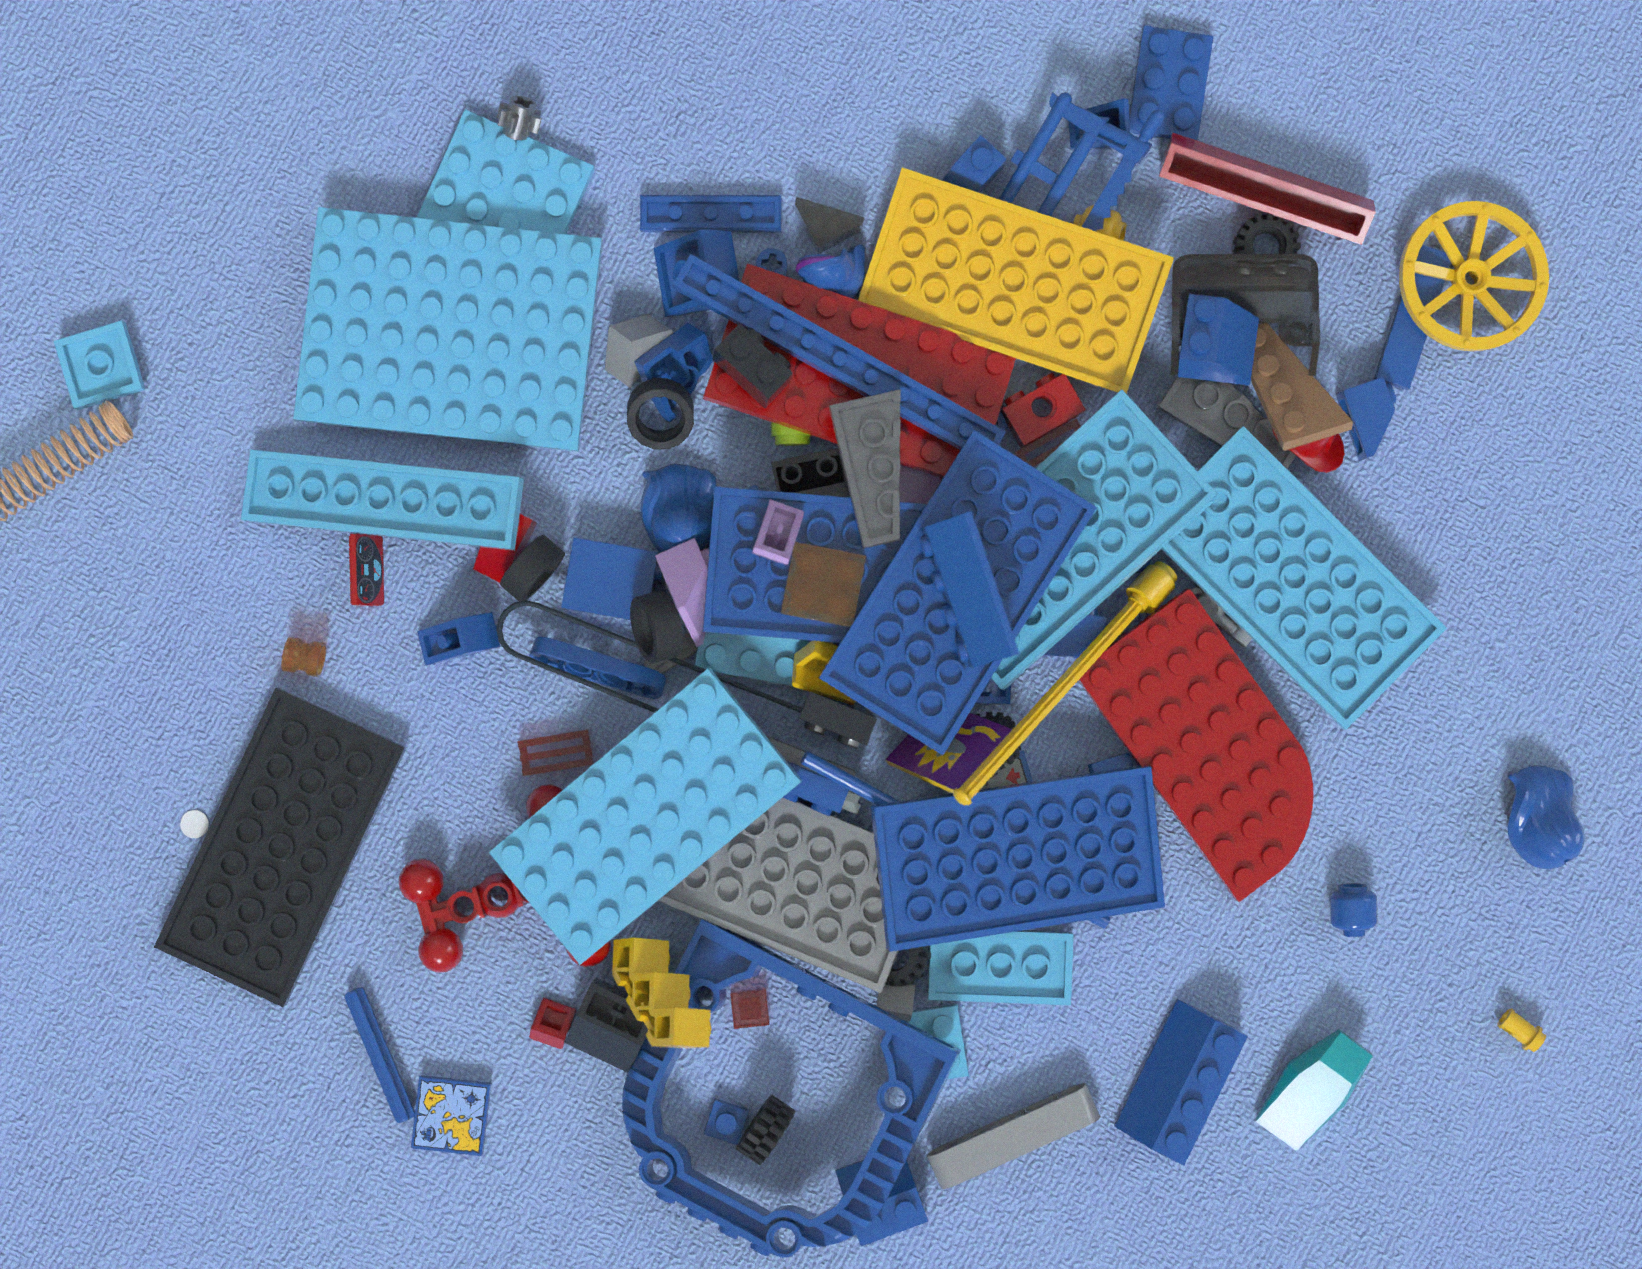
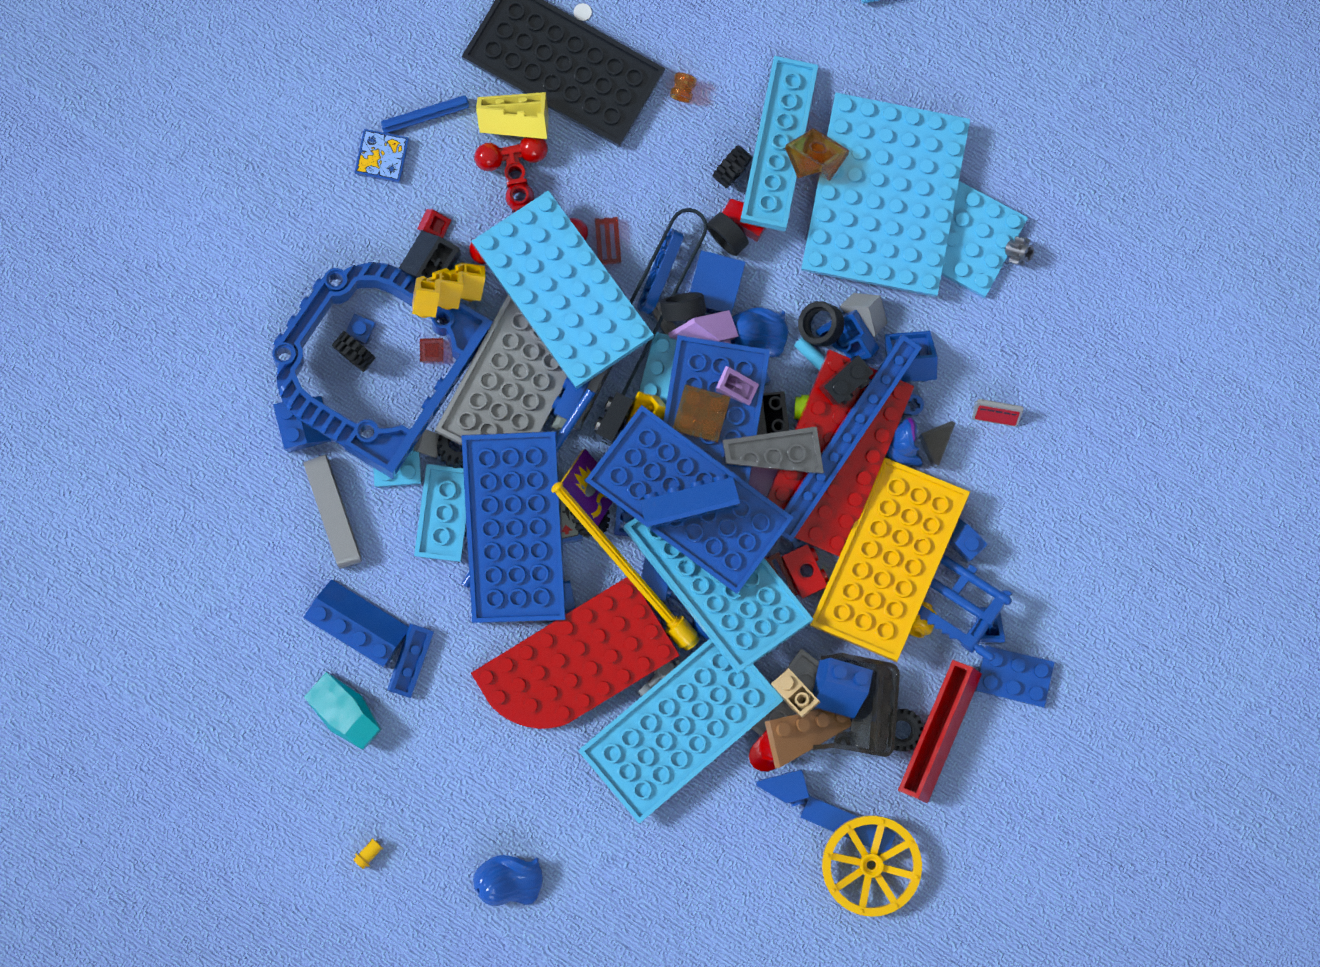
camera: 90 degrees right, 5 degrees down
slope [349,534,384,607] -> none
blue slope [417,612,500,666] -> none
blue tile [640,195,782,233] -> none
blue head [1329,883,1378,937] -> none
none -> blue plate [387,623,434,698]
none -> light yellow wedge [476,92,549,139]
none -> black tyre [712,145,753,189]
none -> tan slope [771,668,820,718]
none -> clear orange slope [785,128,849,181]
none -> medium azure hinge [794,337,825,371]
none -> slope [972,399,1024,427]

